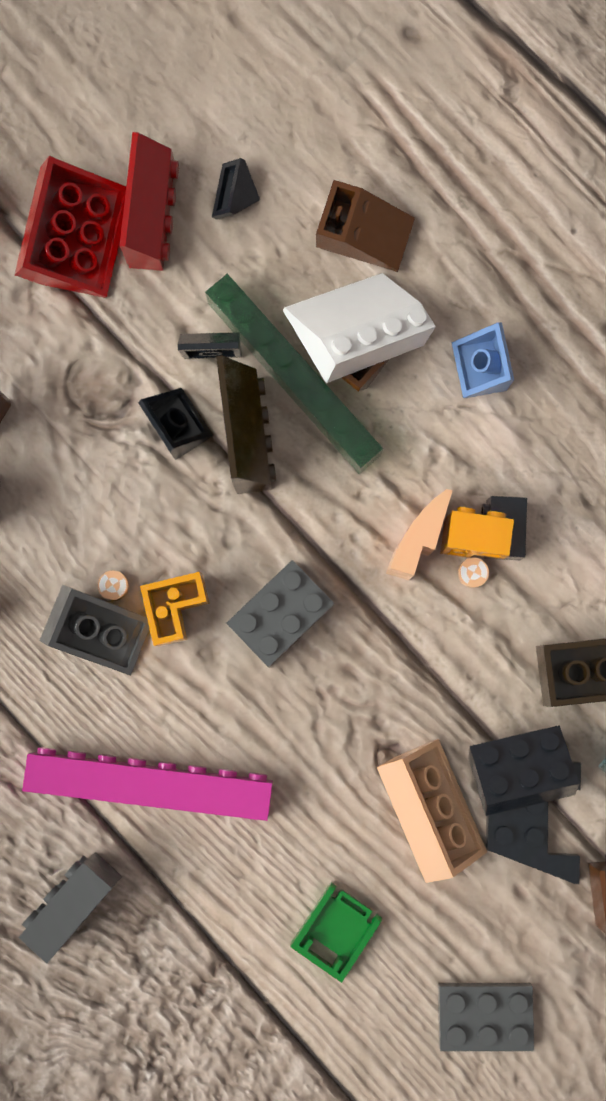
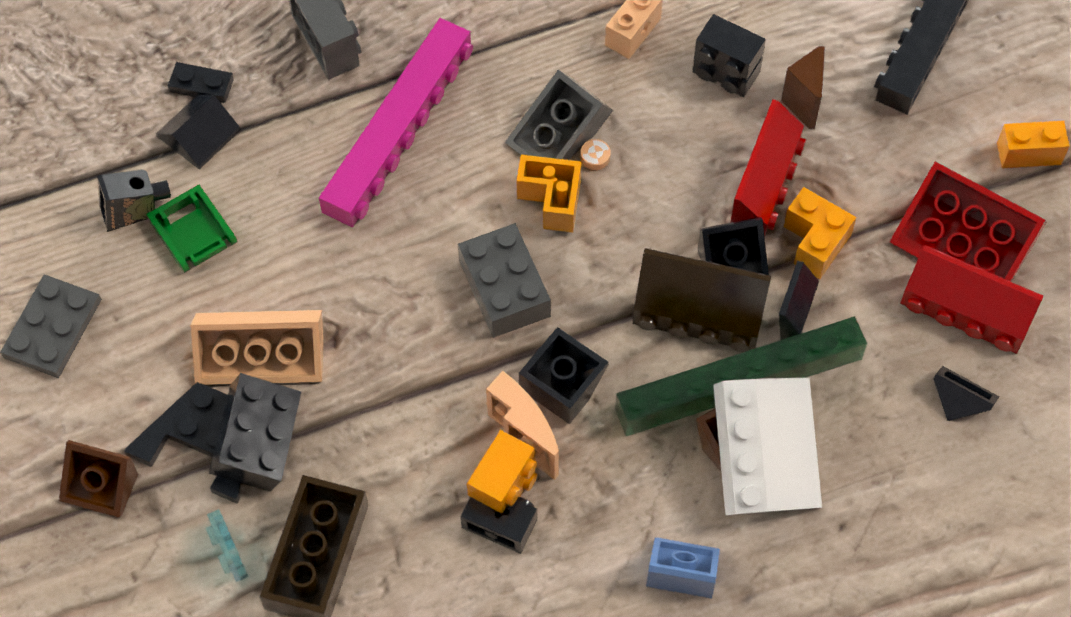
camera: 110 degrees right, 20 degrees down
reddish brown slope [316,180,415,272] -> none
light nougat tile [458,557,489,588] -> none
none -> black torso [97,169,171,232]
none -> black slope [156,95,241,170]
none -> black plate [167,62,234,103]
none -> black slope [518,327,609,424]
none -> red slope [730,99,807,236]
none -> light orange brick [784,187,857,279]

